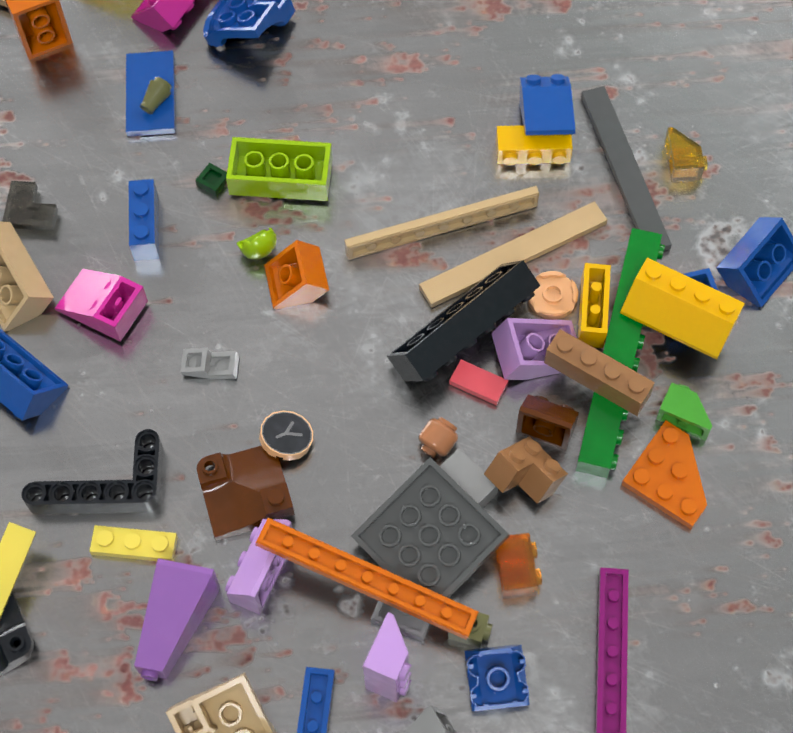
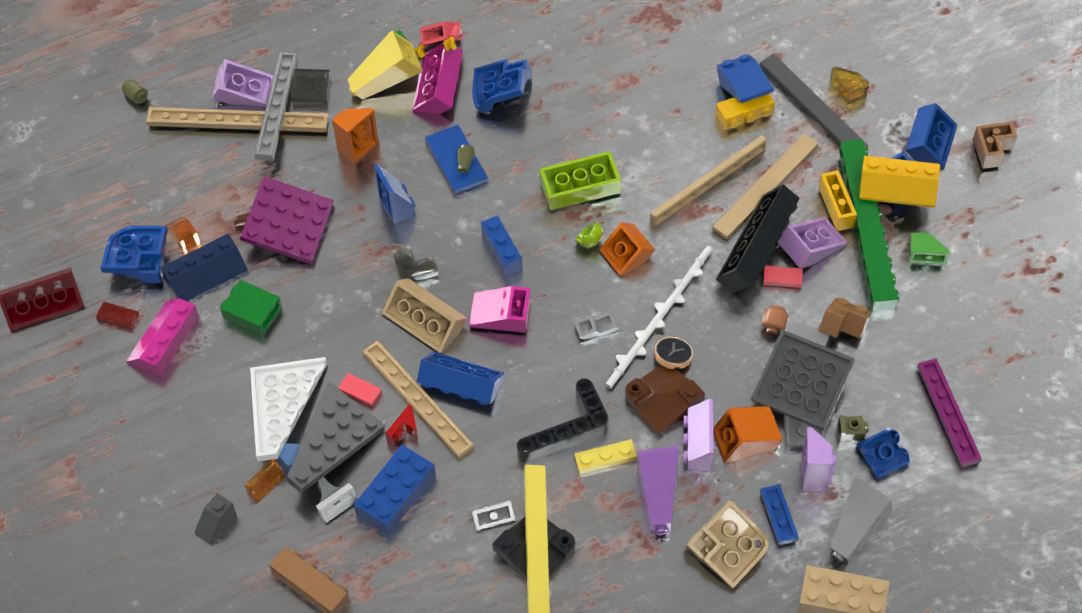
camera: 20 degrees left, 5 degrees down
dark green tile [195,162,227,196] -> none
orange tile [255,518,478,640] -> none
clear orange brick [495,533,542,599] -> none
reddish brown slope [516,394,579,450] -> none
light nougat tile [528,271,579,320] -> none
medium nougat brick [544,329,655,416] -> none
orange plate [621,420,707,529] -> none
none -> blue slope [374,164,416,224]
none -> white plant [605,245,713,389]
none -> orange slope [713,406,783,463]

